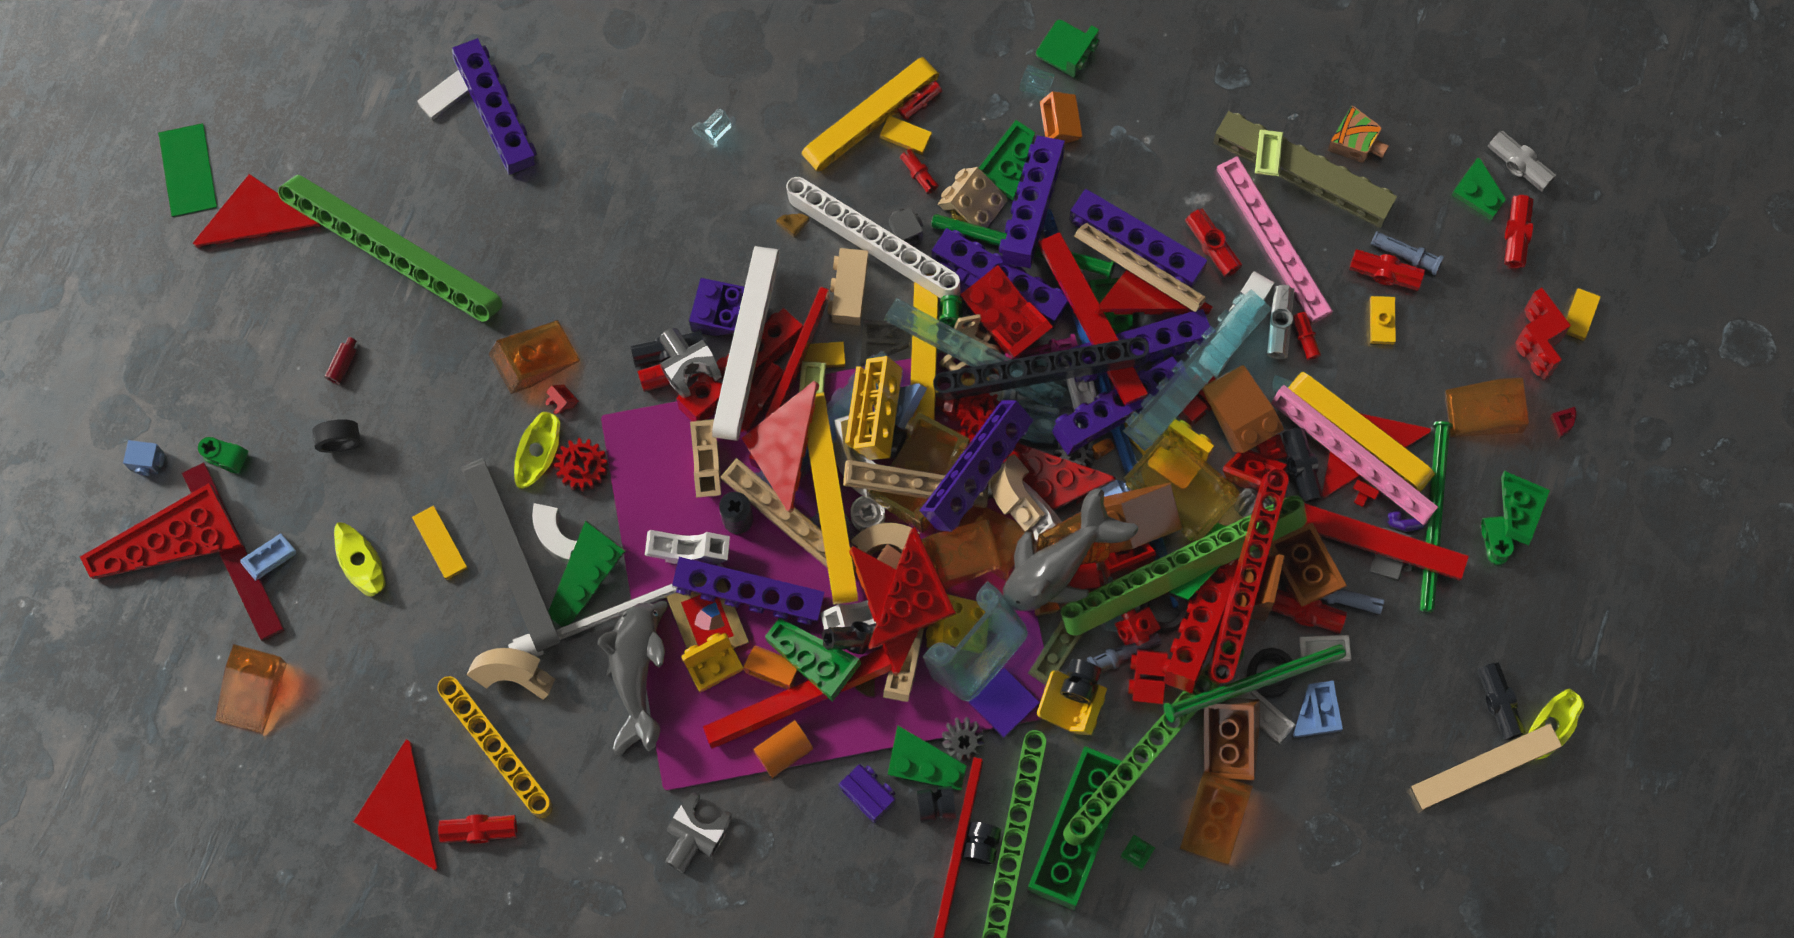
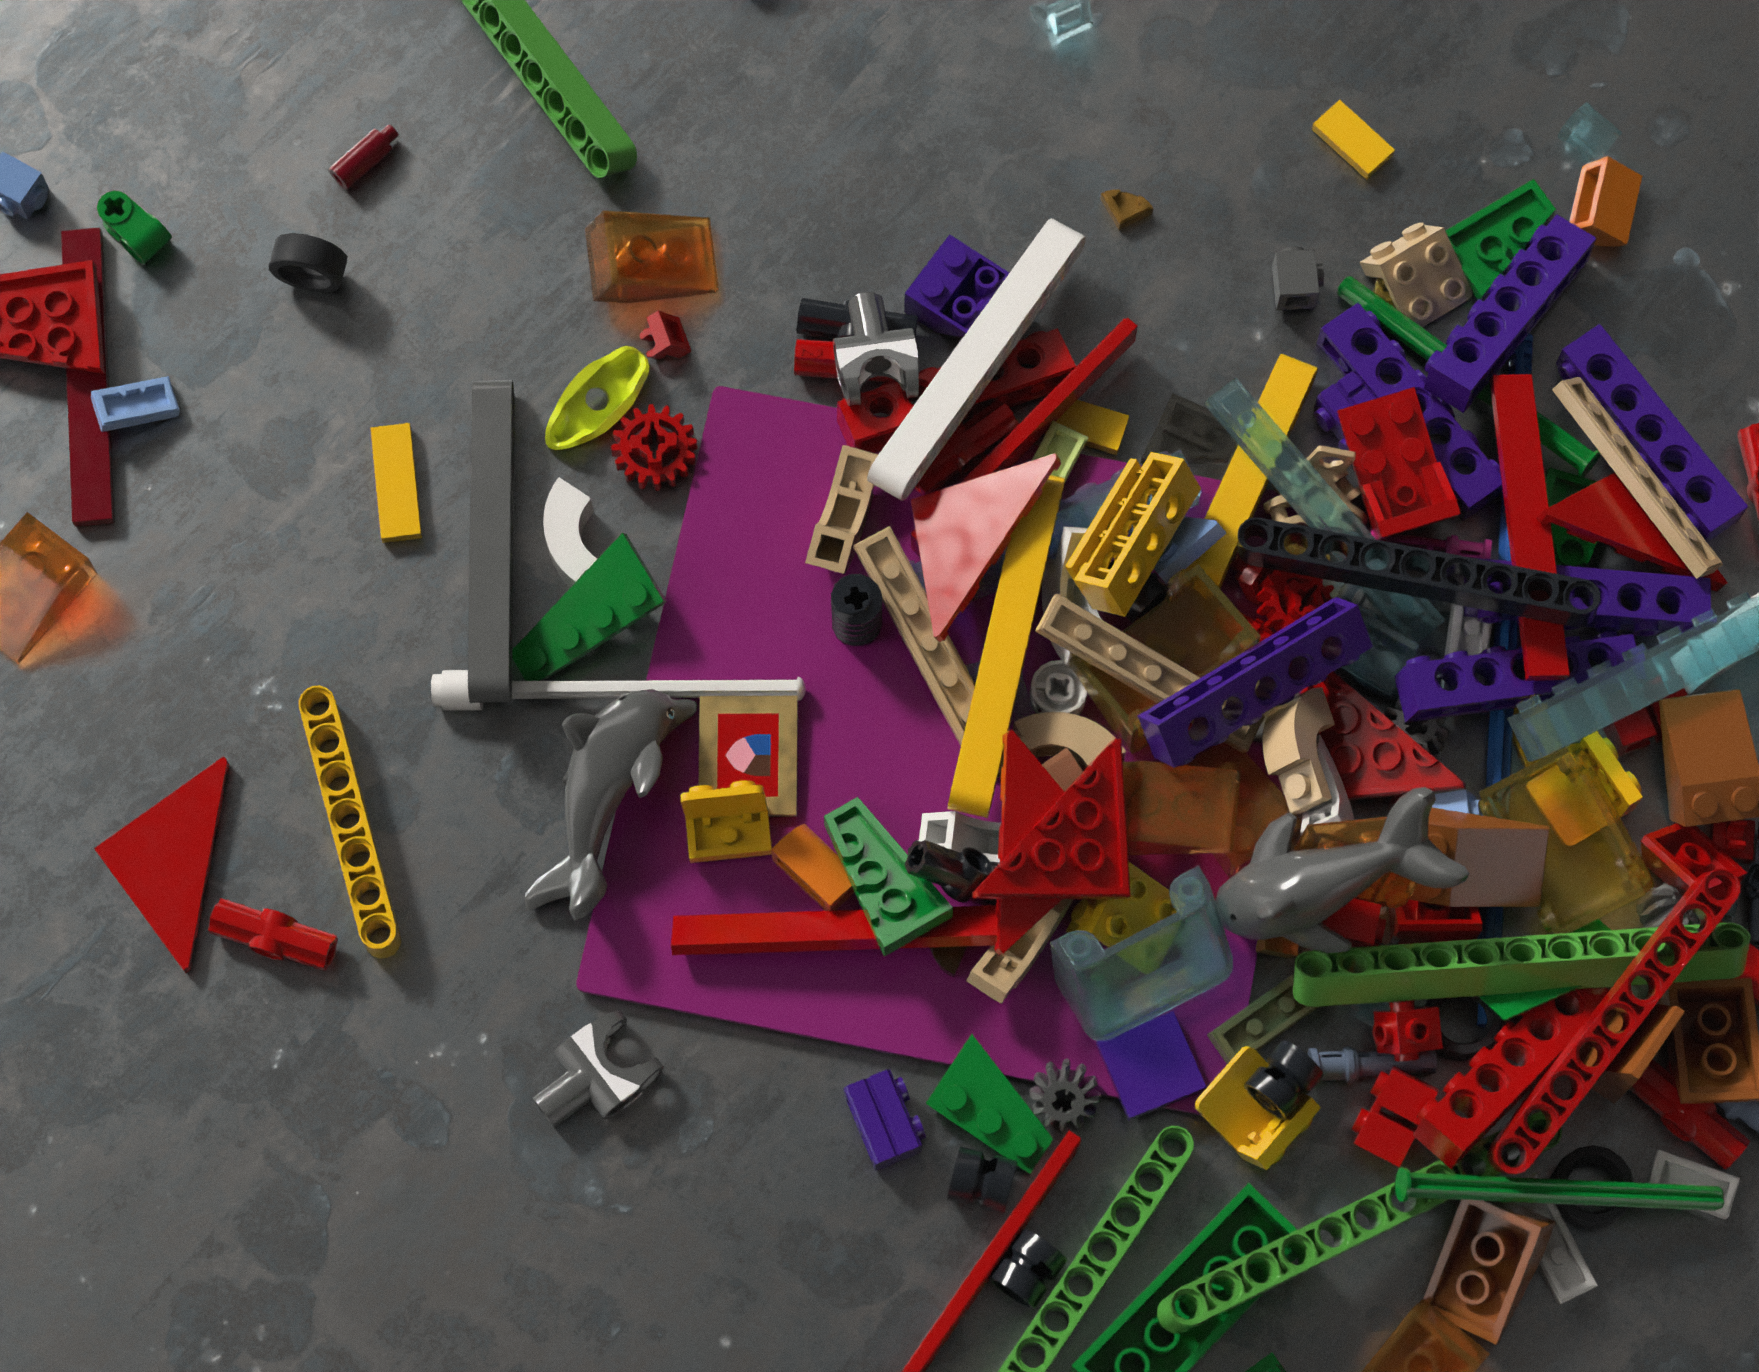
camera: 20 degrees right, 0 degrees up
neon yellow piece [334,522,385,596] -> none
tan arch [467,648,555,700] -> none
white arch [645,530,730,564] -> none
dark purple brick [672,557,825,625] -> none
orange brick [754,720,813,778] -> none
white beam [786,177,961,298] -> none
yellow beam [801,57,940,172] -> none
tan brick [827,248,869,326] -> none
red pin [897,80,943,120] -> none
red pin [900,149,939,194] -> none
green piece [938,295,963,331] -> none
green bracket [1036,19,1100,78] -> none
orange tile [1091,438,1116,460] -> none
medium blue wing [1293,681,1343,738] -> none

